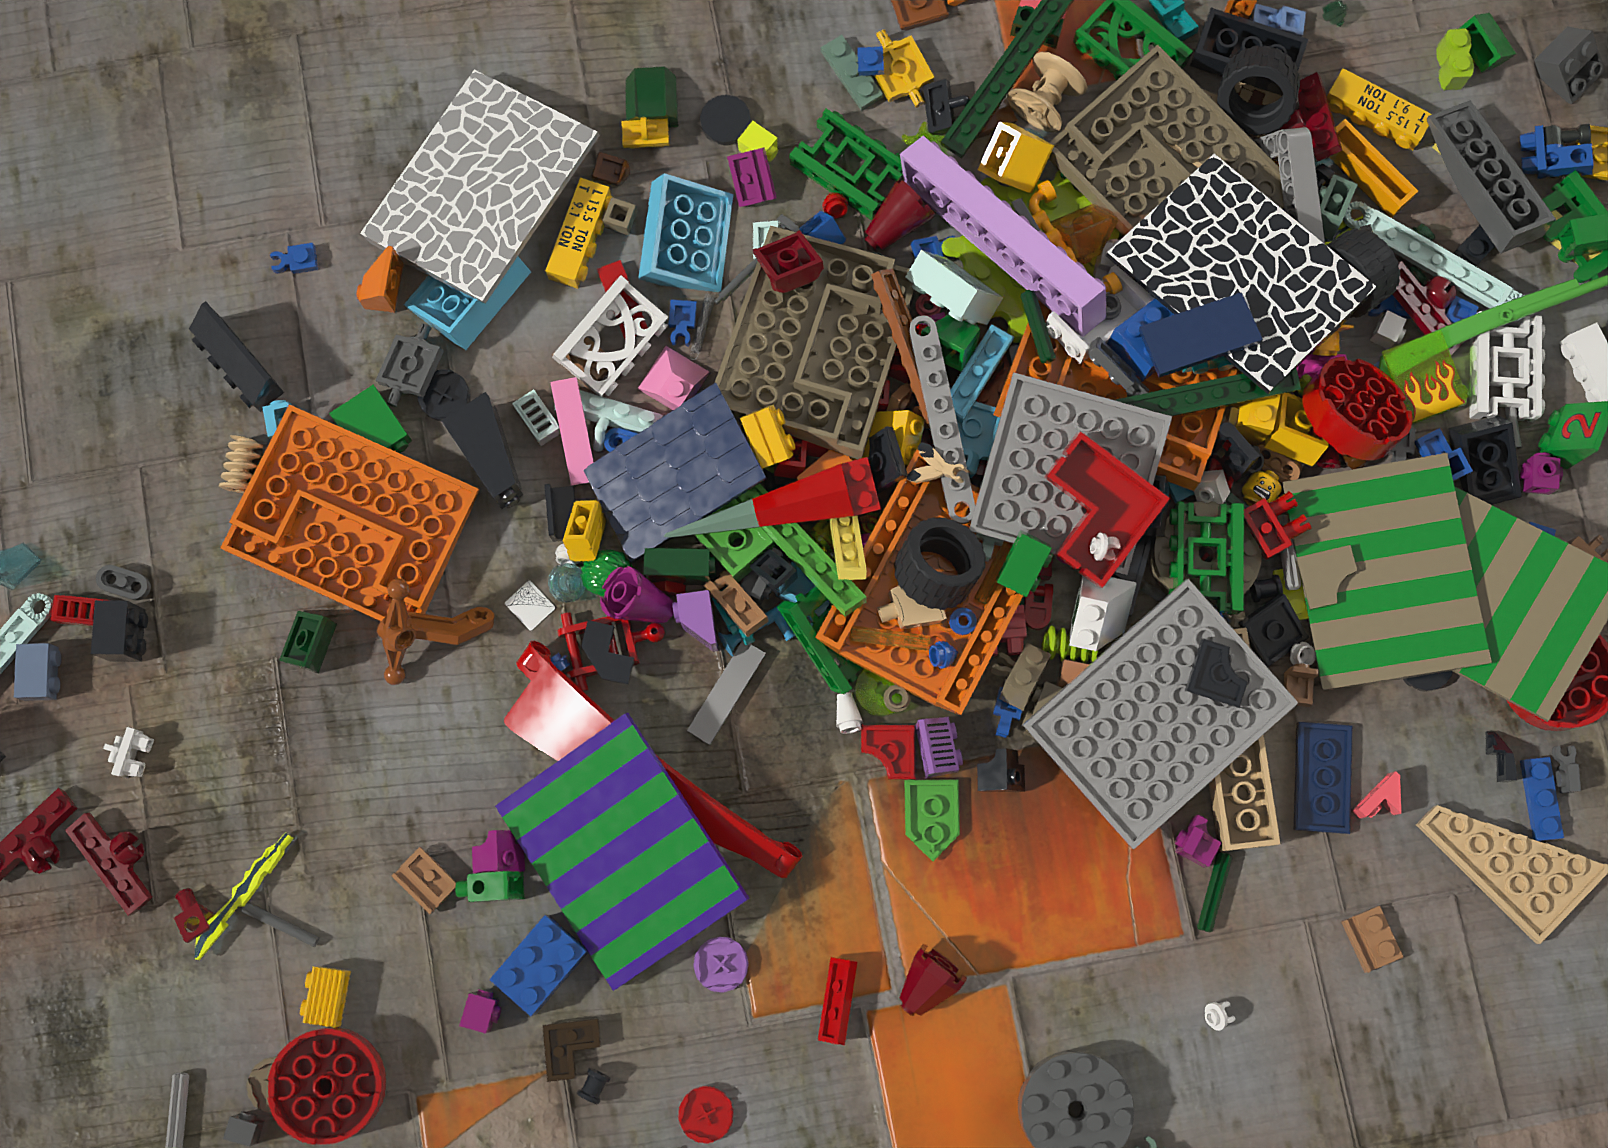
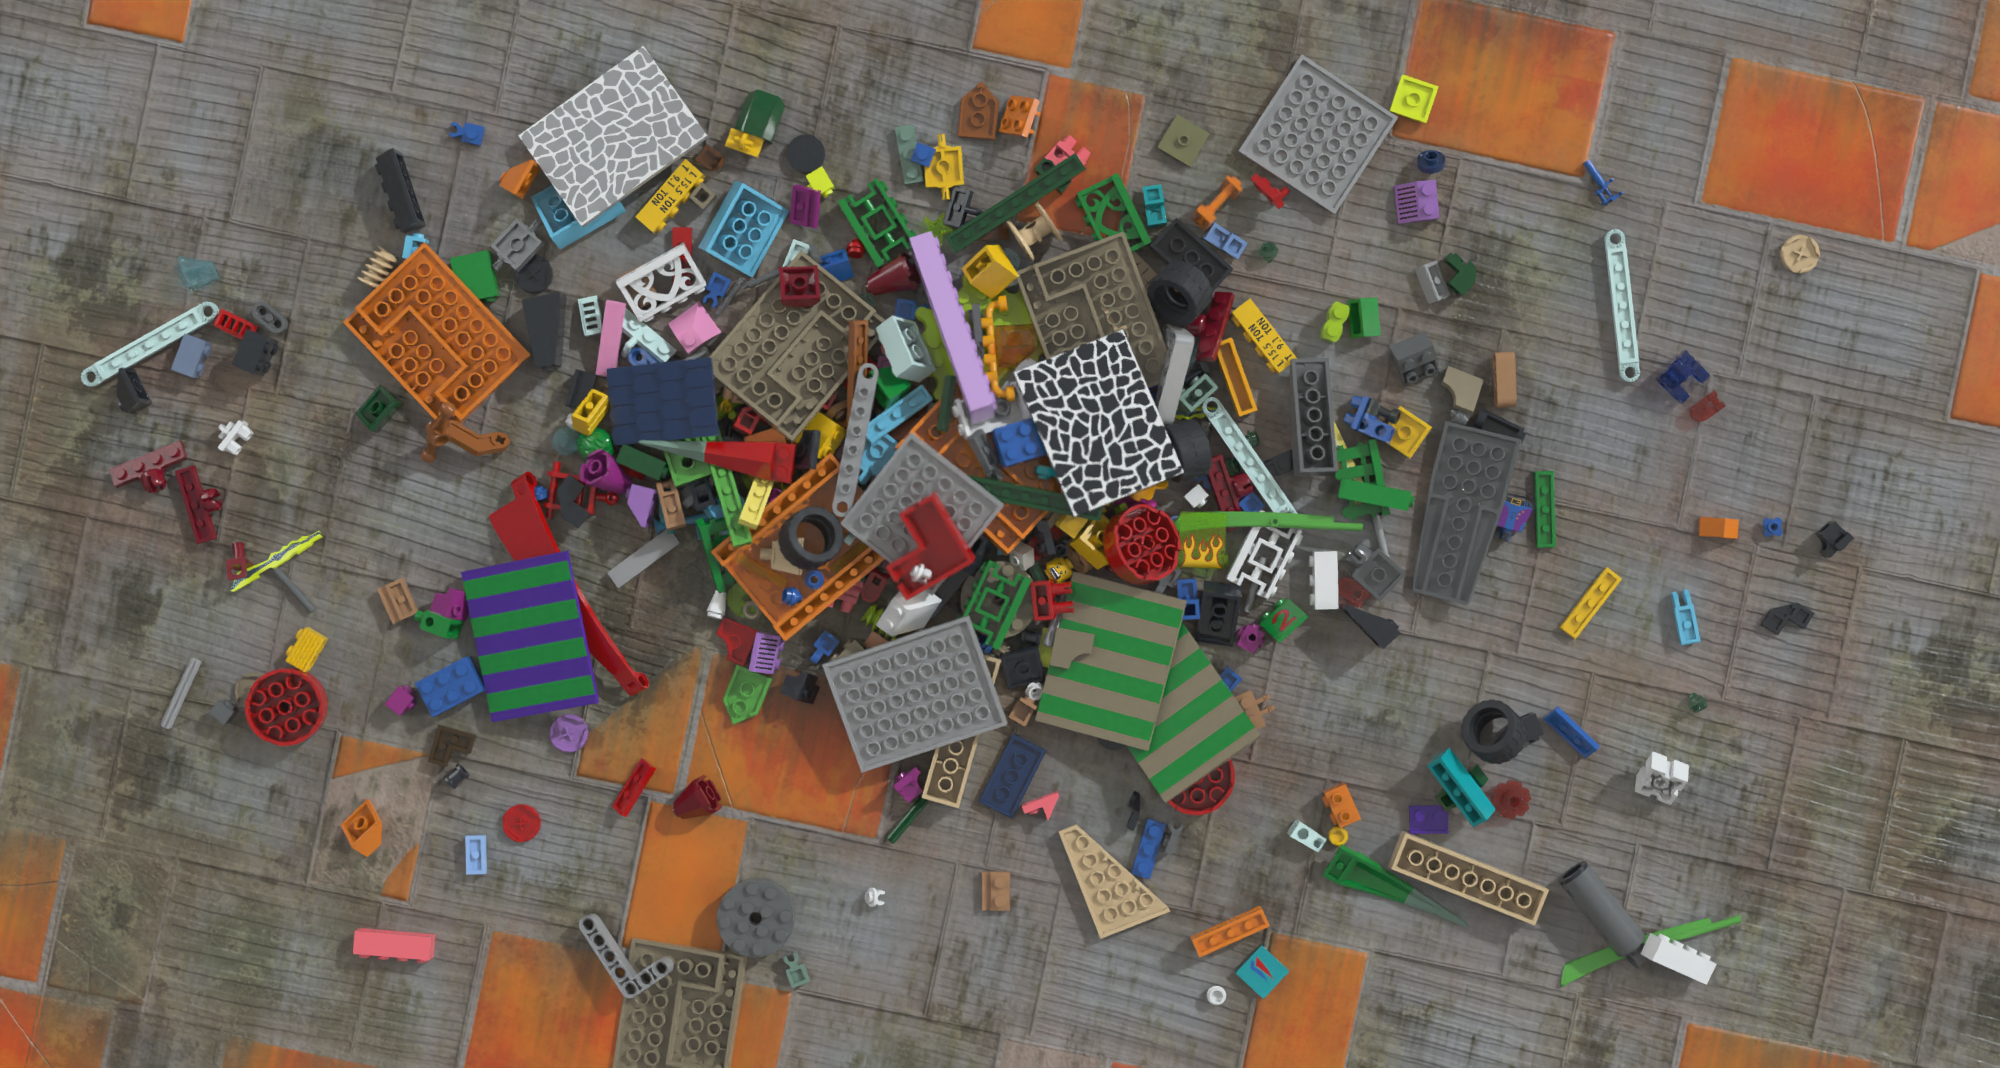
camera: 25 degrees right, 10 degrees up
white sticker [505,581,555,631] -> none
yellow brick [740,404,795,469] -> none
tan piece [907,443,968,483] -> none
dark tan brick [991,643,1051,711] -> none
green brick [996,530,1053,597] -> none
dark blue tile [1139,292,1263,378] -> none
black tile [1185,638,1248,708] -> none

